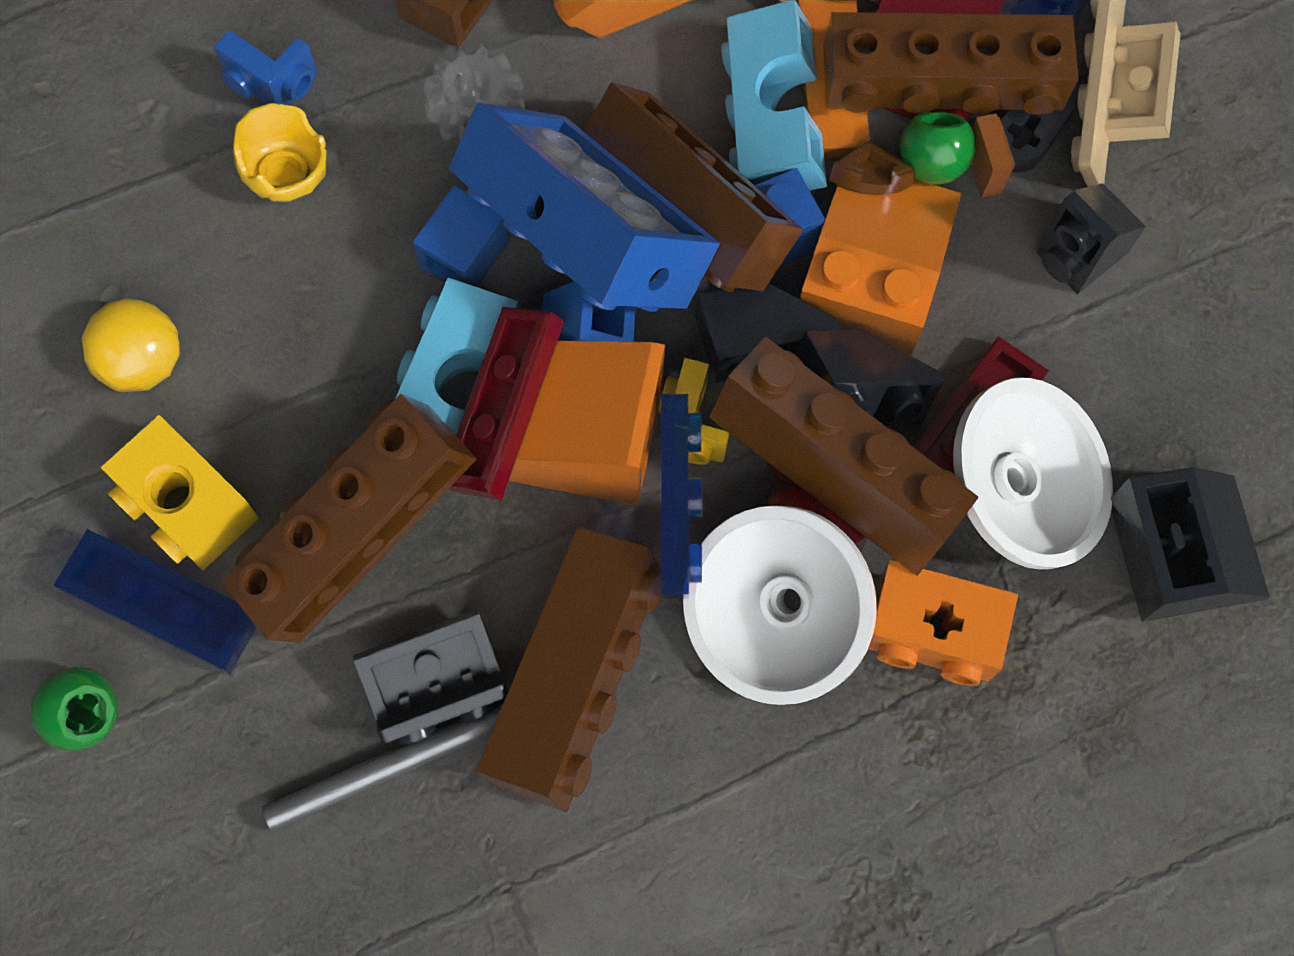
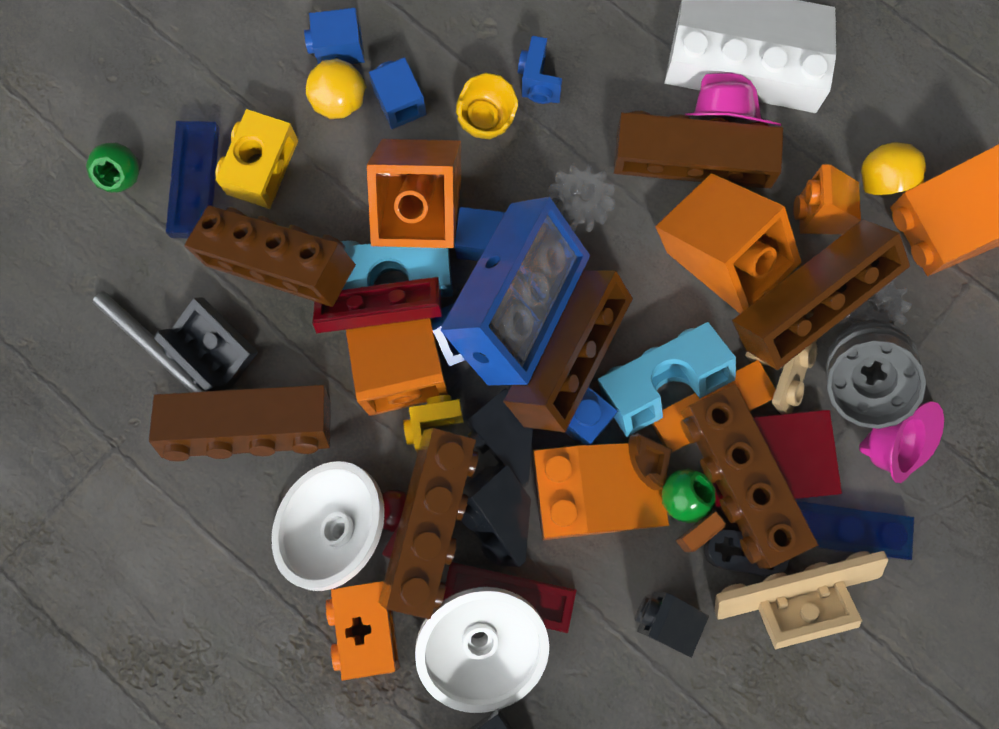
camera: 70 degrees right, 5 degrees up
clear blue plate [661,394,702,599] -> none
none -> blue brick [304,8,365,64]
none -> orange slope [367,139,461,248]
none -> blue brick [369,57,427,130]

